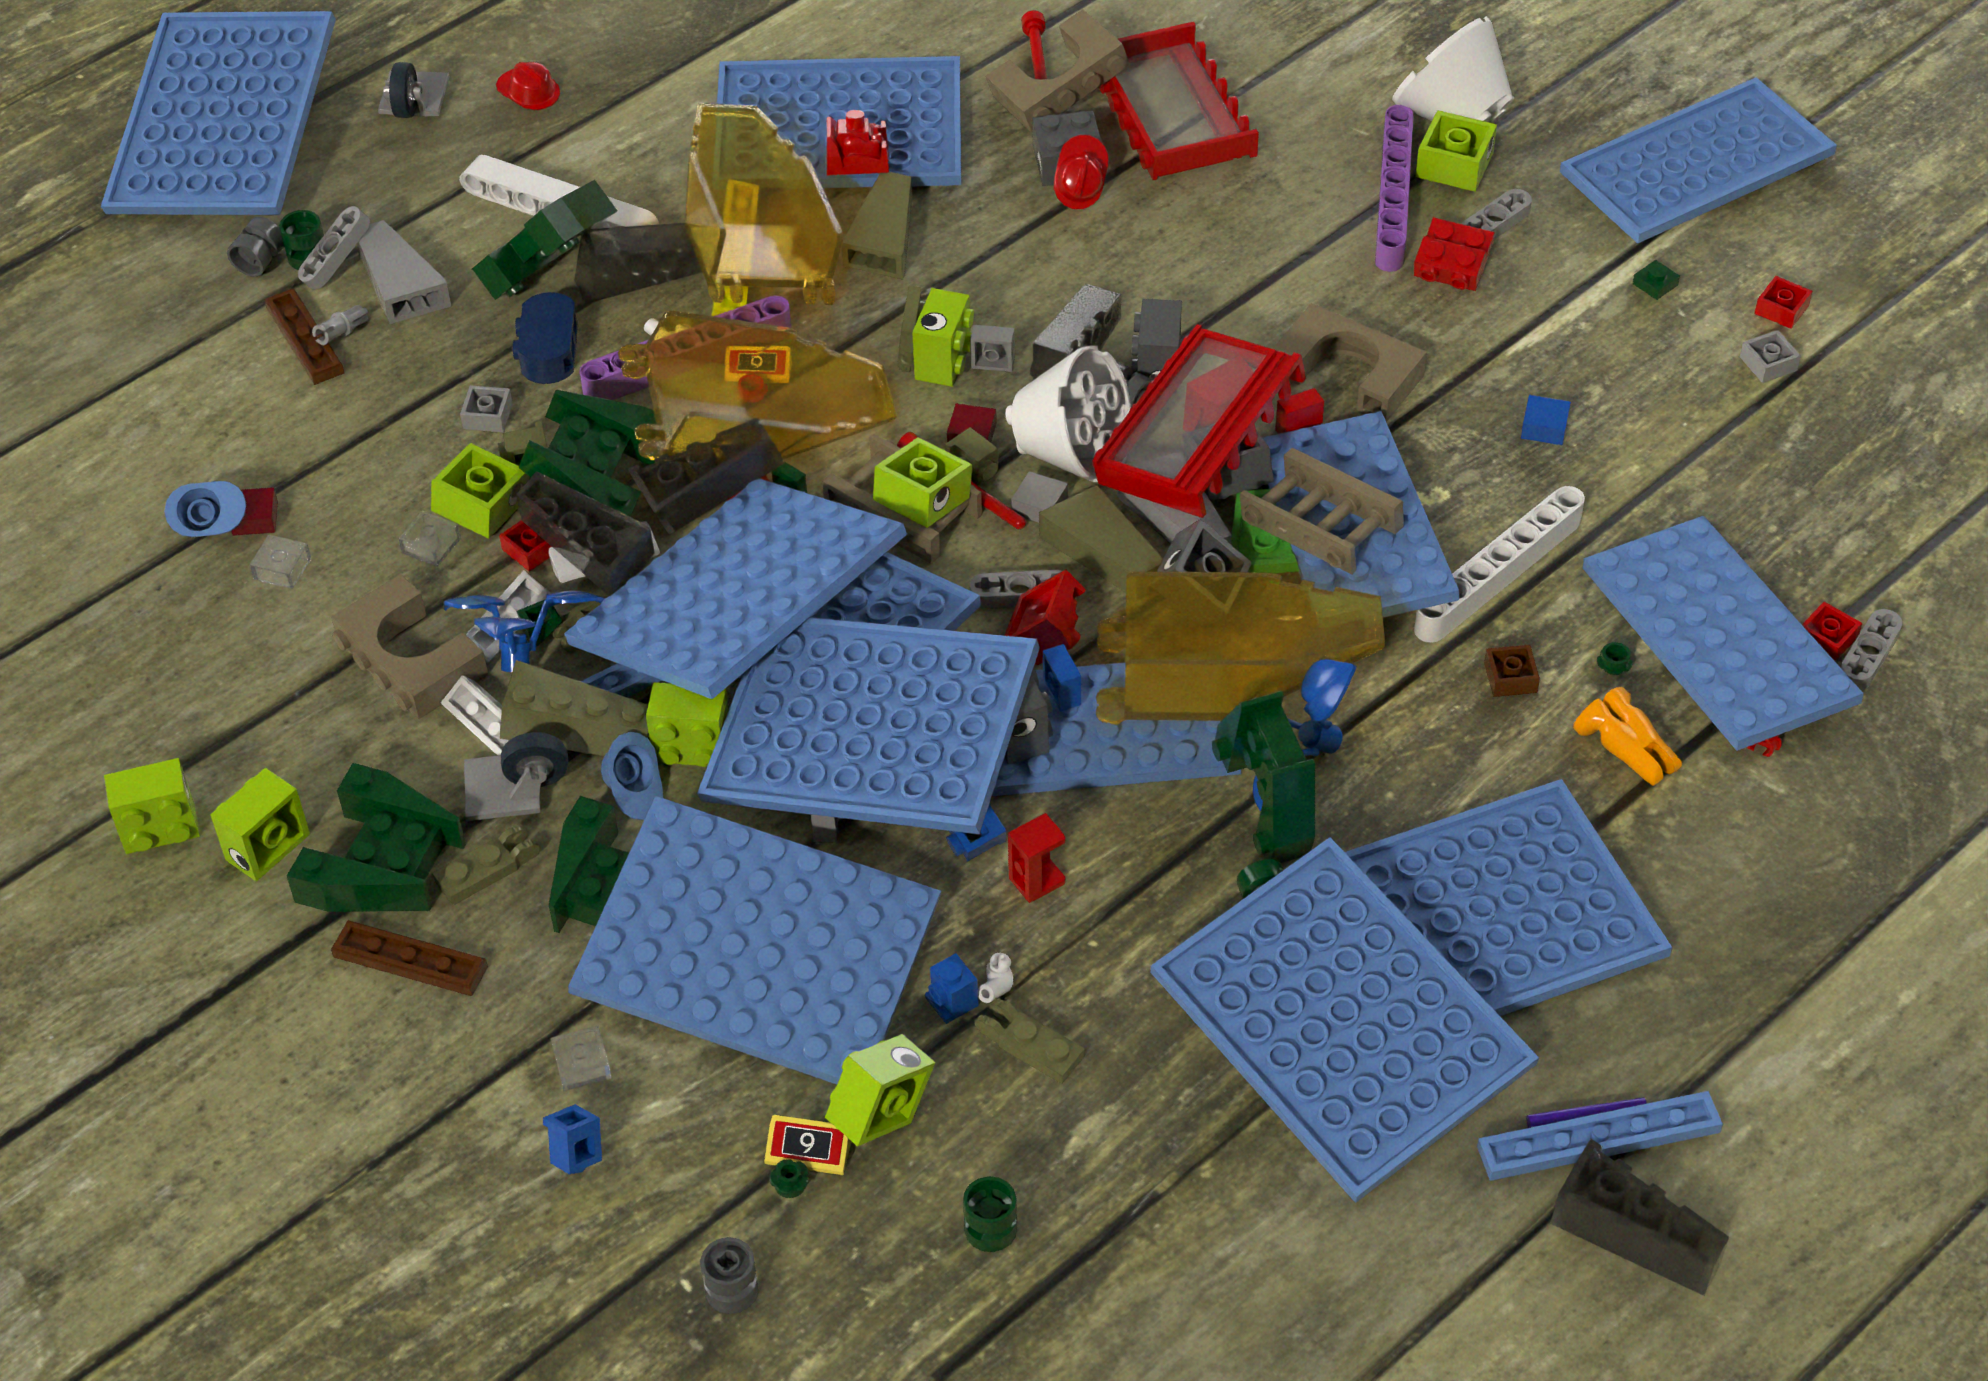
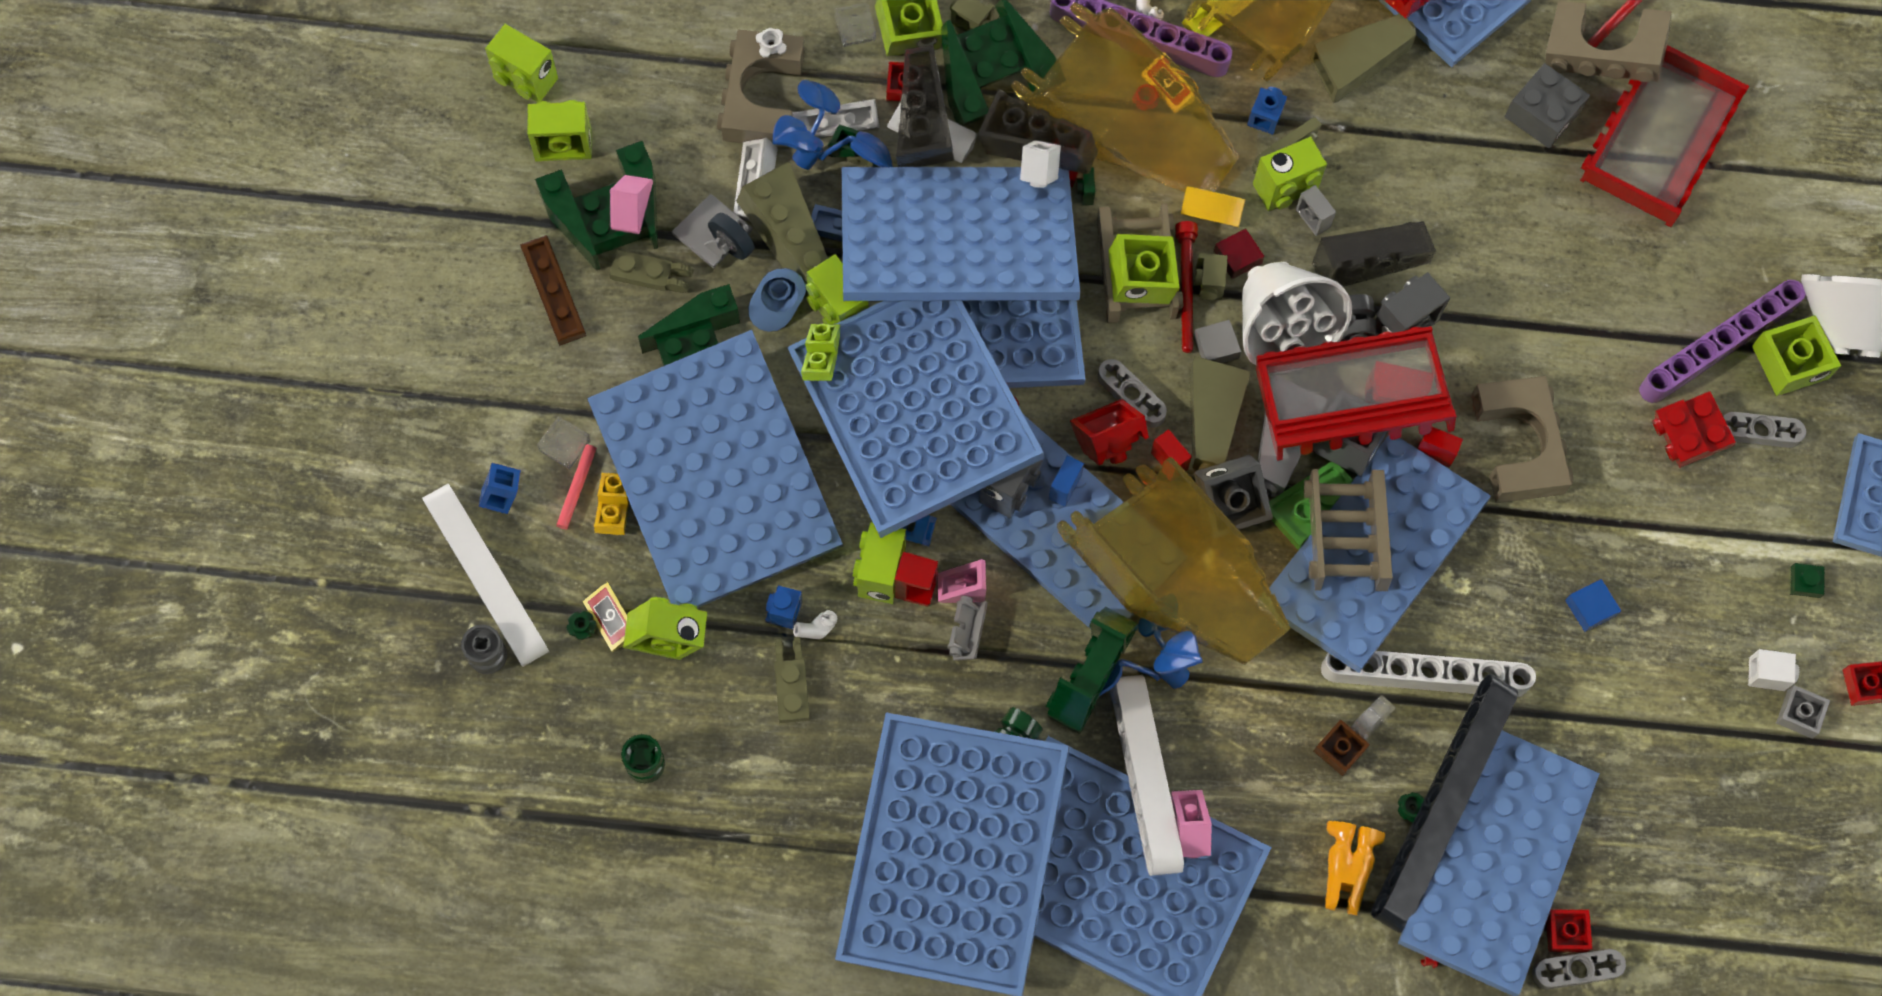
camera: 45 degrees right, 20 degrees up
red piece [1054,135,1108,209] -> none
none -> white beam [422,484,549,667]
none -> coral bar [556,444,597,530]
none -> yellow slope [594,473,629,535]
none -> bright pink slope [610,175,653,234]
none -> white plate [756,28,787,57]
none -> lime slope [801,323,840,381]
none -> lime brick [853,522,906,604]
none -> bright pink slope [938,559,986,603]
none -> light grey hinge [947,596,988,661]
none -> white brick [1020,141,1061,188]
none -> white beam [1111,675,1184,876]
none -> red piece [1151,429,1192,480]
none -> bright pink slope [1171,790,1212,858]
none -> yellow slope [1180,186,1246,227]
none -> blue brick [1247,86,1287,135]
none -> clear piece [1351,695,1396,740]
none -> black beam [1371,674,1518,933]
none -> white brick [1748,649,1799,691]

